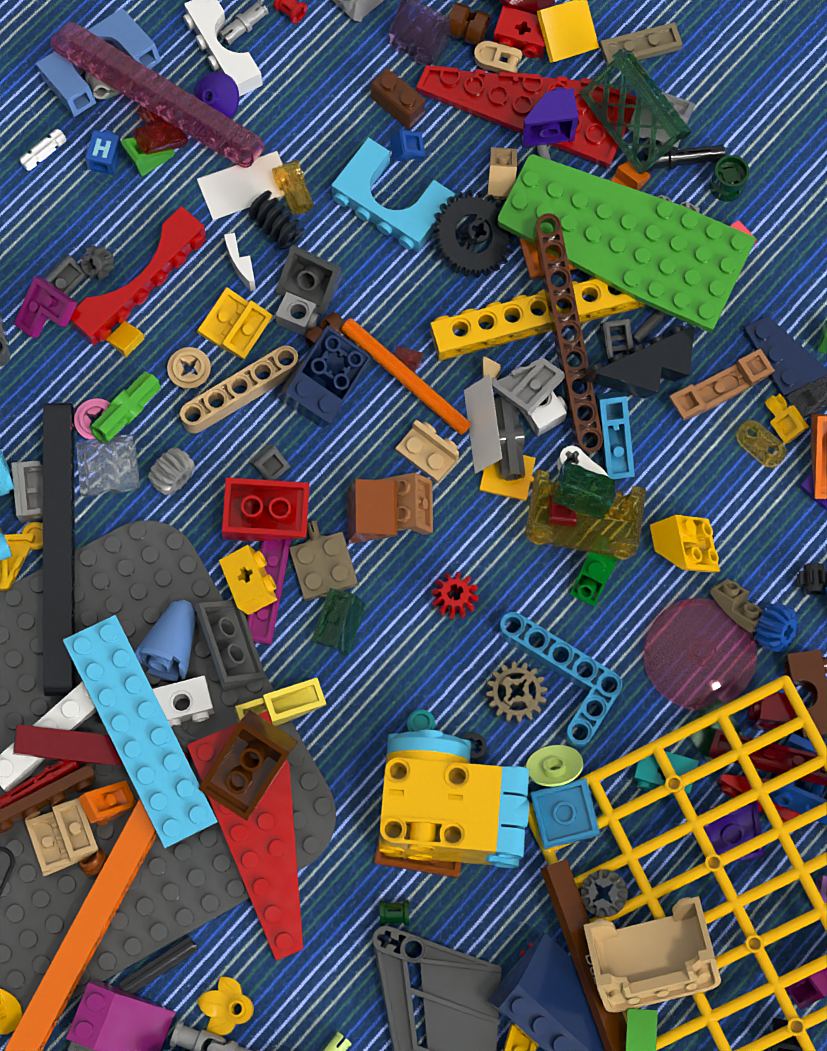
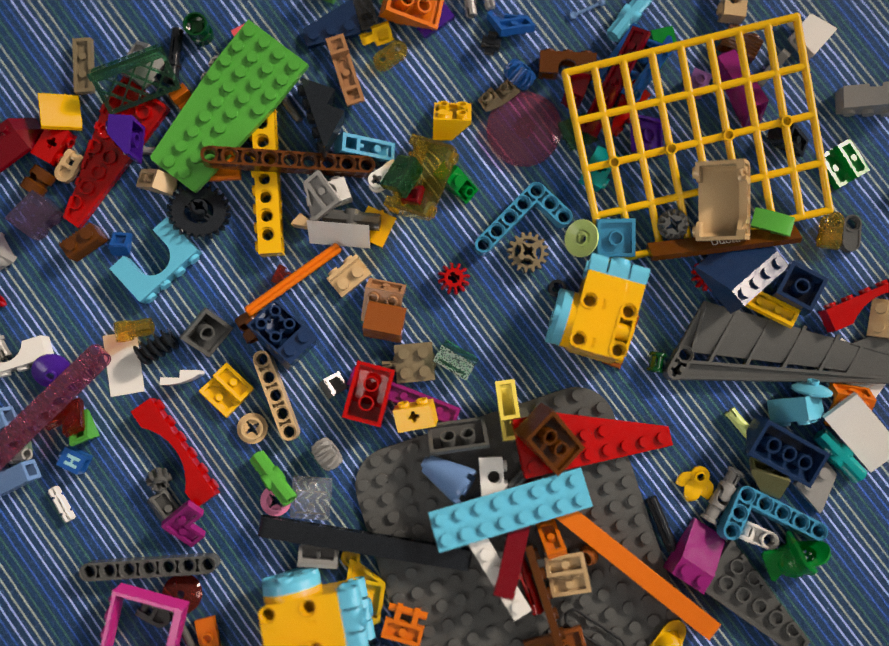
camera: 75 degrees left, 10 degrees up
yellow slope [106,321,144,358] -> none
light grey brick [275,292,319,335] -> none
teal plate [407,709,435,732] -> none
dark grey slope [600,319,633,365] -> none

